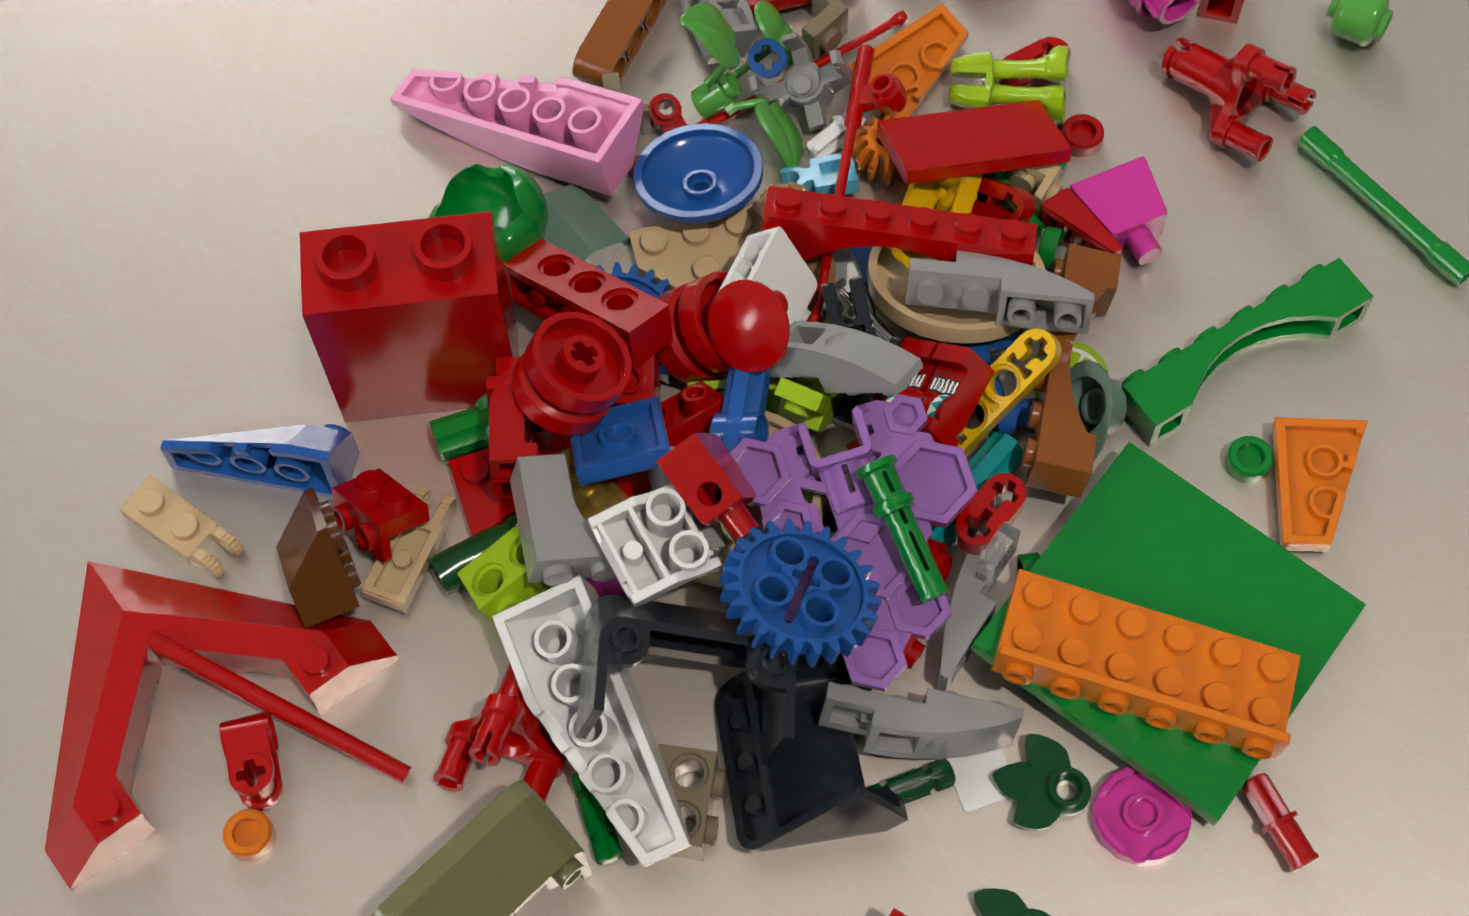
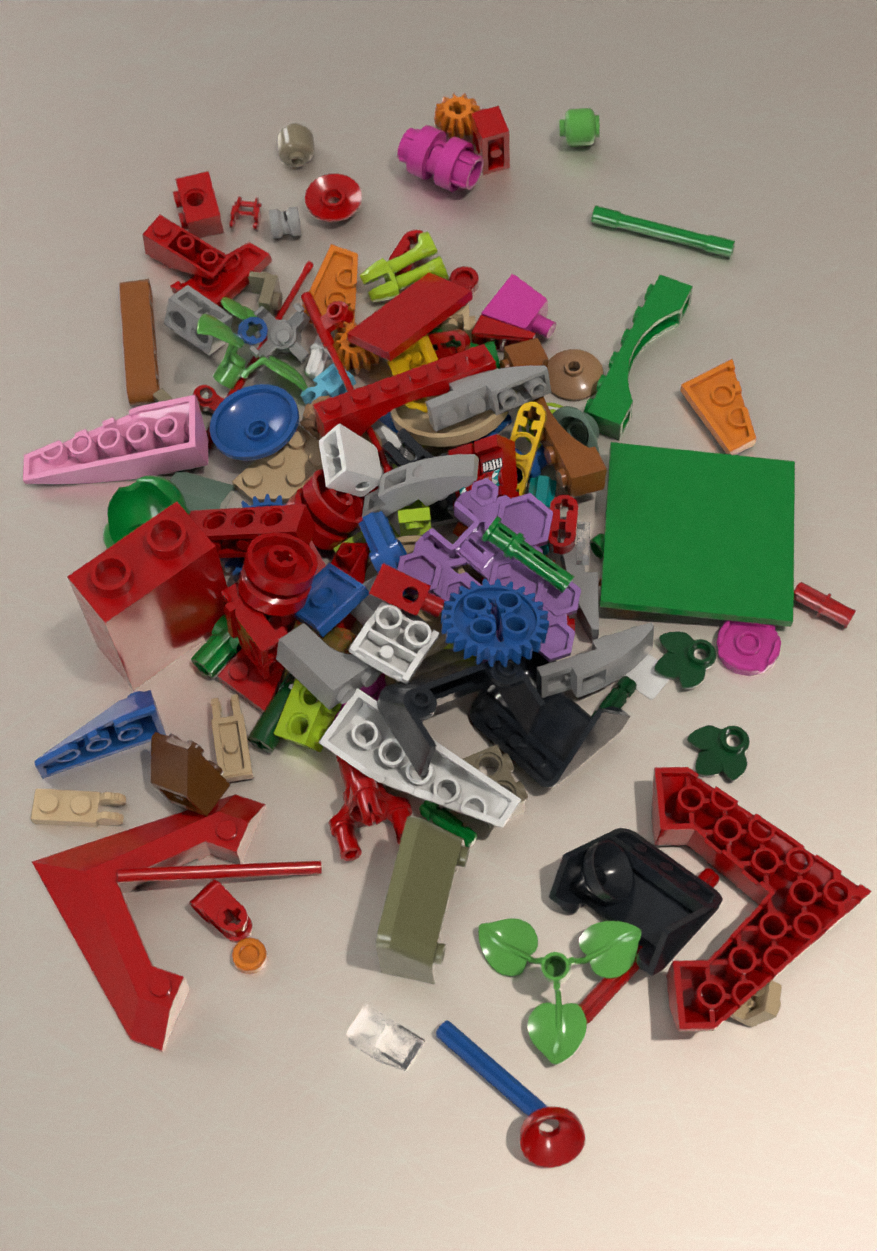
camera: 30 degrees left, 0 degrees up
red bracket [331,468,430,564] -> none
red dish [708,279,790,373] -> none
orange bracket [991,569,1301,759] -> none
red wheel [1161,37,1316,162] -> none
green tile [1225,436,1274,484] -> none
none -> medium nougat dish [548,349,604,401]

